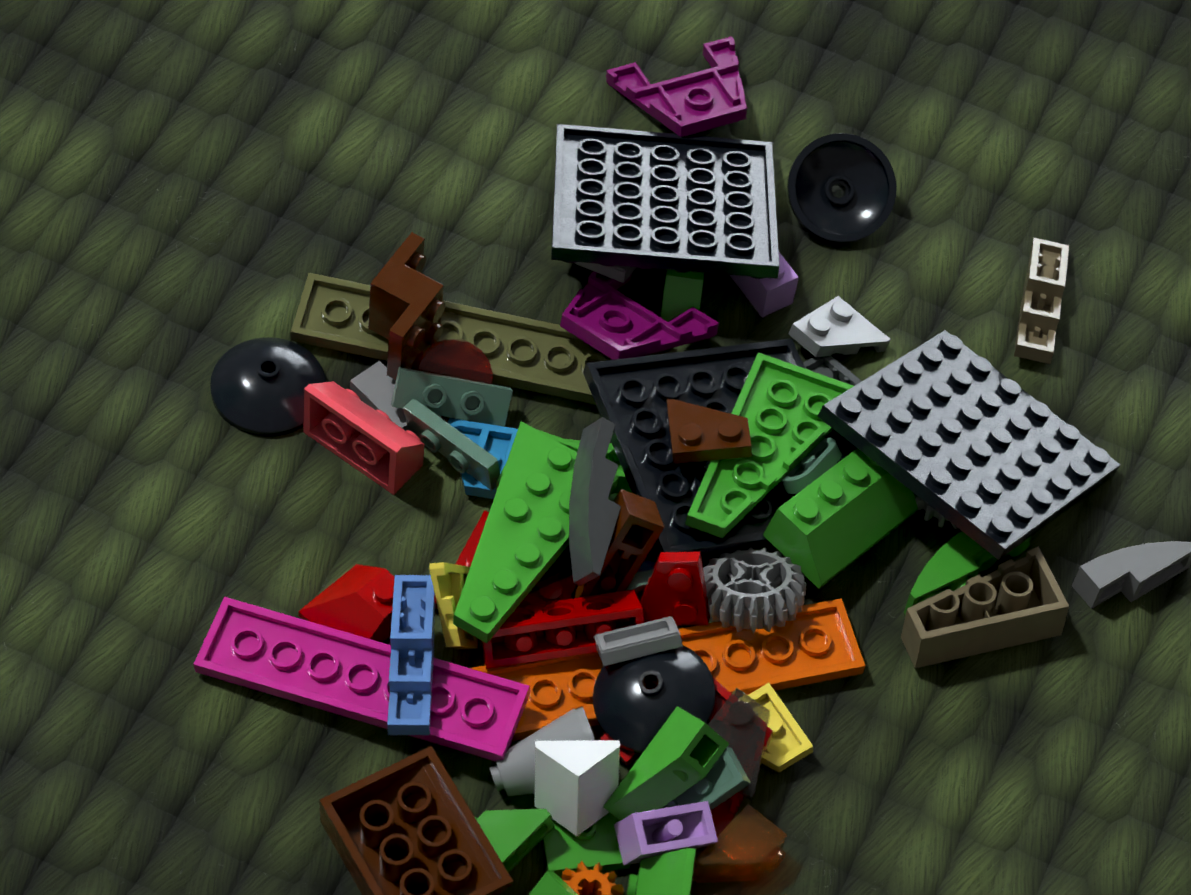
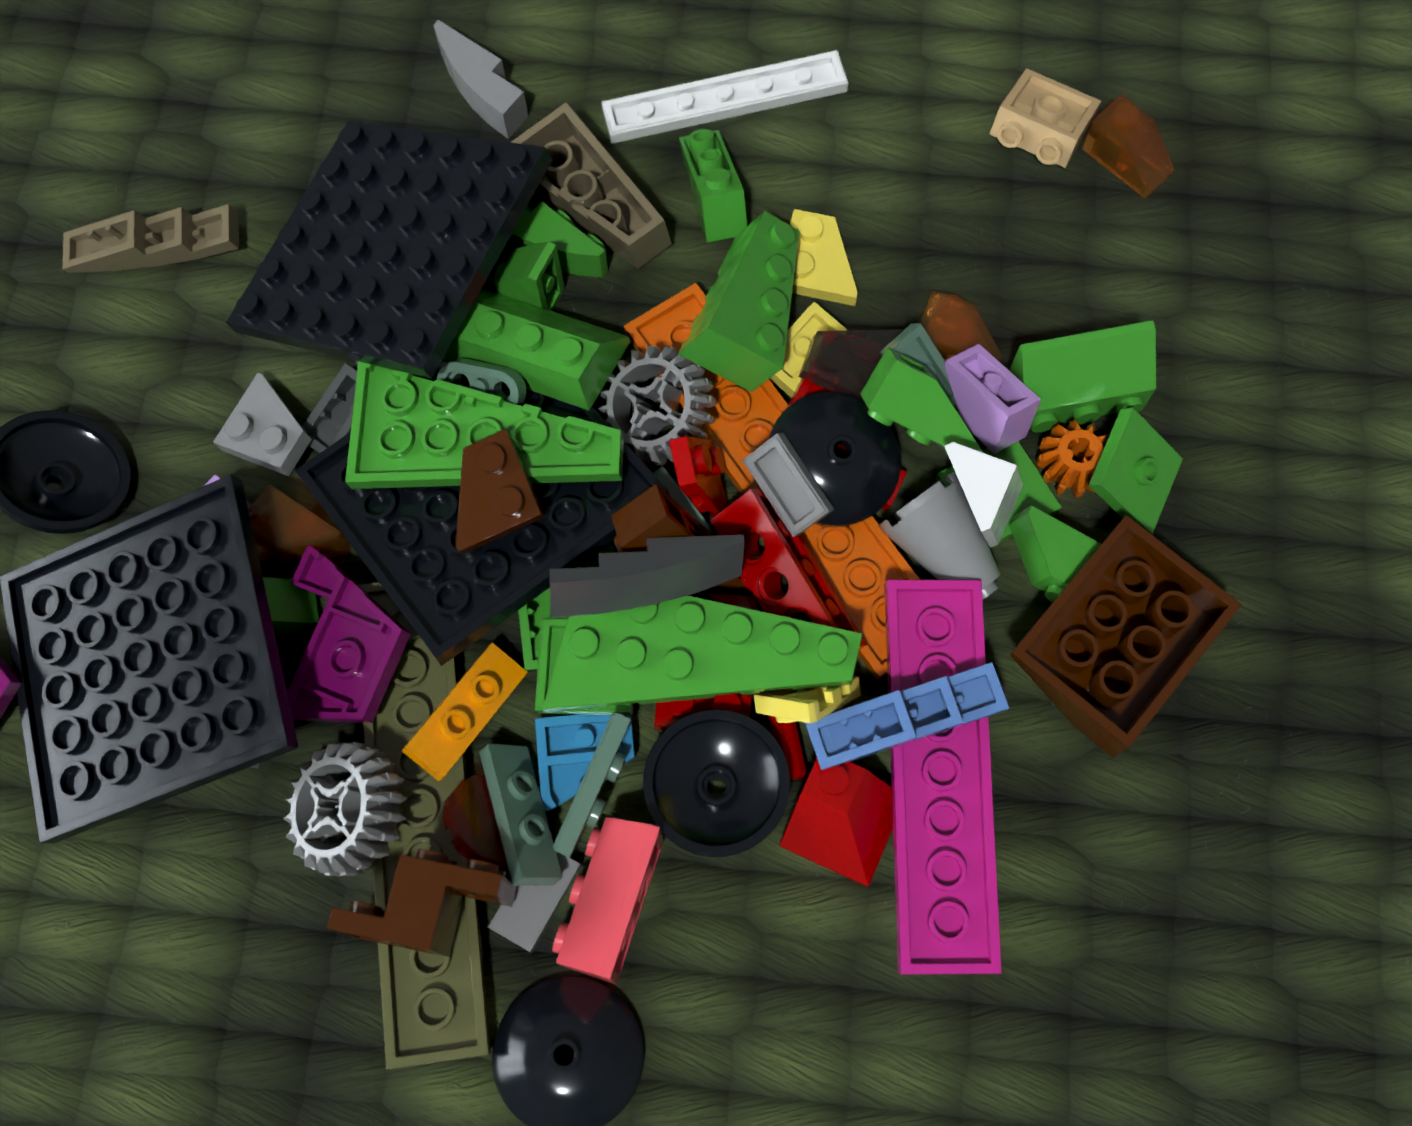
camera: 100 degrees left, 15 degrees up
none -> clear orange slope [248,484,352,566]
none -> light grey gear [283,742,408,876]
none -> light orange plate [401,642,528,782]
none -> bright green slope [493,241,565,311]
none -> white tile [601,50,848,144]
none -> black dish [643,710,790,857]
none -> bright green wedge [678,211,799,392]
none -> bright green slope [679,129,747,243]
none -> light yellow wing [790,209,858,306]

